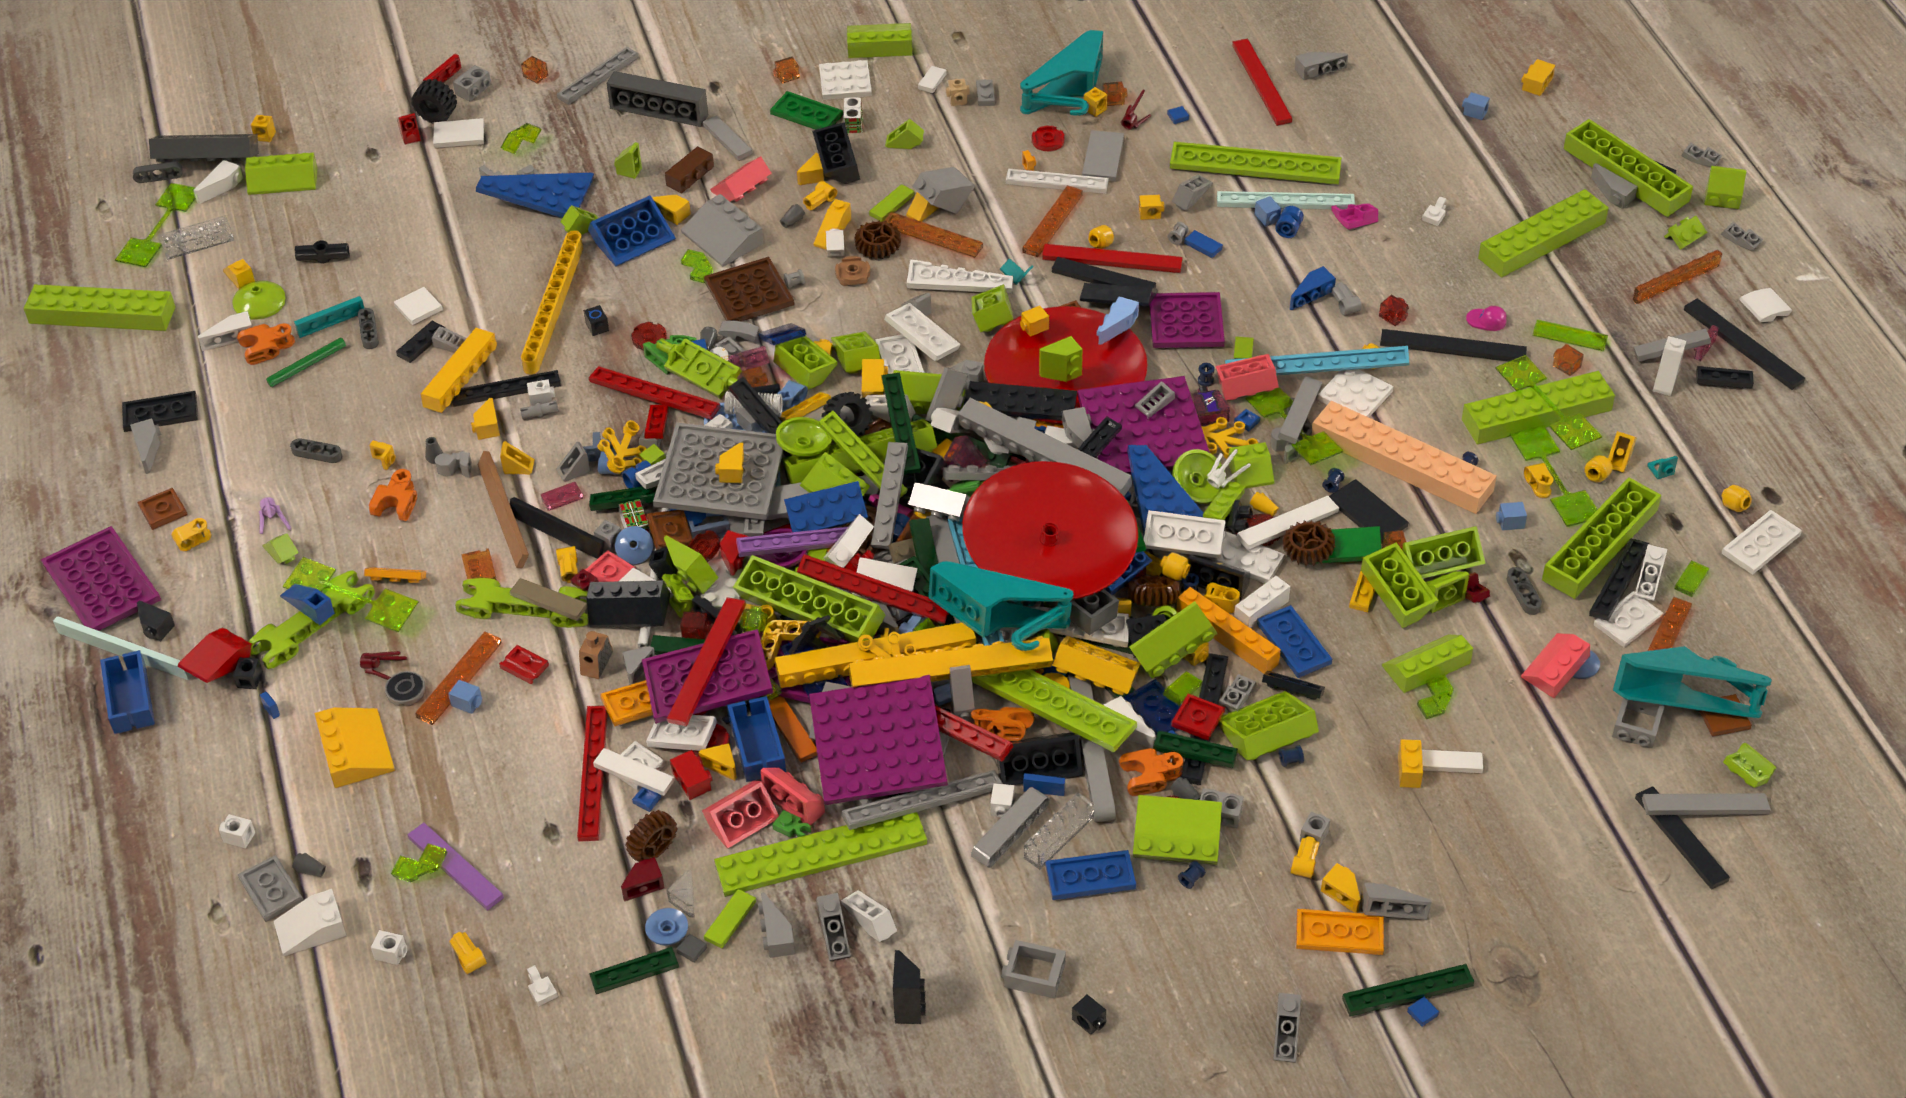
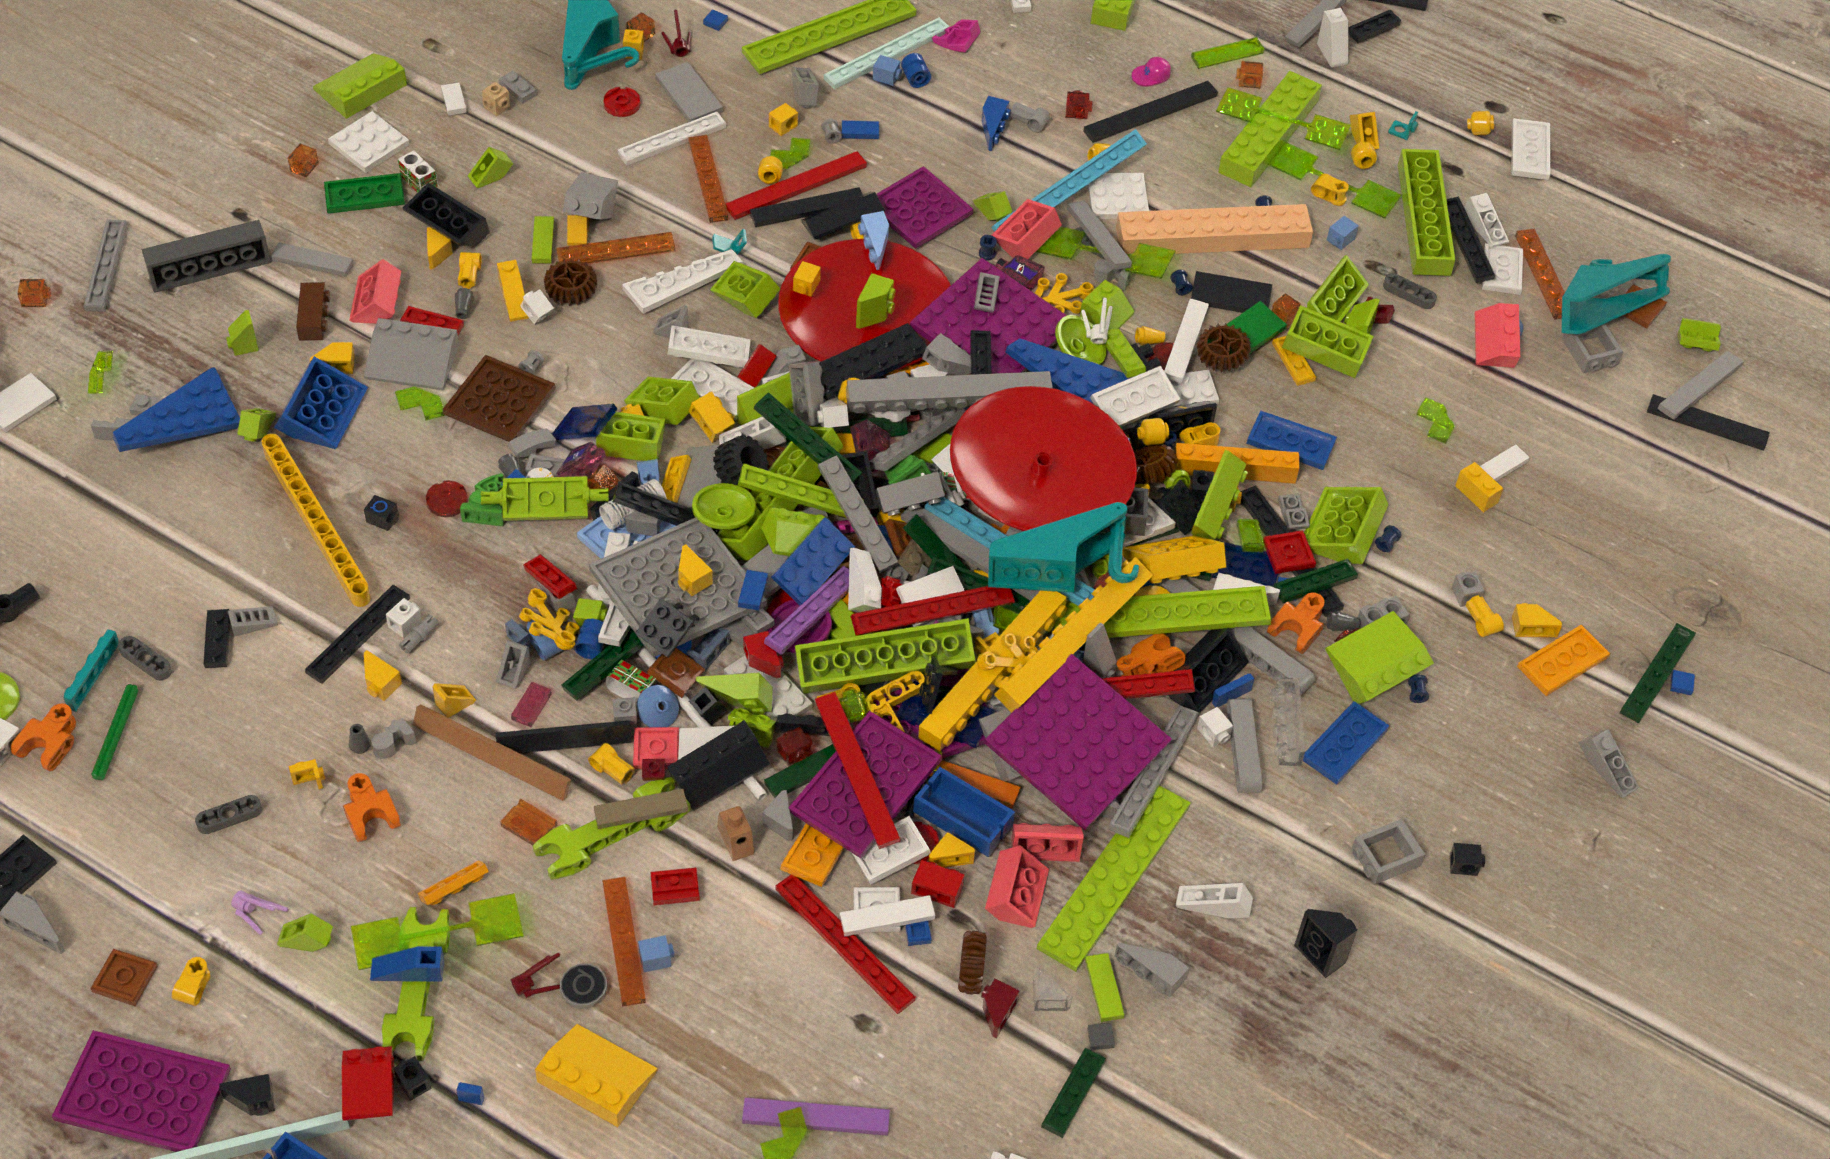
camera: 45 degrees left, 5 degrees up
white tile [394,287,443,325] -> none
yellow brick [421,328,497,413] -> none
red tile [588,366,721,420] -> none
medium blue dish [645,908,688,945] -> none
clear red tile [688,530,721,562] -> none
bright green plate [772,810,812,837] -> none
light grey slope [816,893,851,961] -> none
medium nougat plate [835,256,870,286] -> none
light orange plate [1022,150,1036,171] -> none
blue tile [1234,409,1261,431] -> none
white brick [1234,576,1290,629] -> none
black plate [1262,670,1325,700] -> none
light grey slope [1360,883,1432,920] -> none
lime slope [1382,634,1473,693] -> none
clear neon green tile [1674,560,1709,597] -> none
none -> red tile [400,306,464,335]
none -> black plate [635,598,699,658]
none -> red tile [737,344,777,388]
none -> blue tile [738,570,768,611]
none -> clear neon green tile [770,138,810,169]

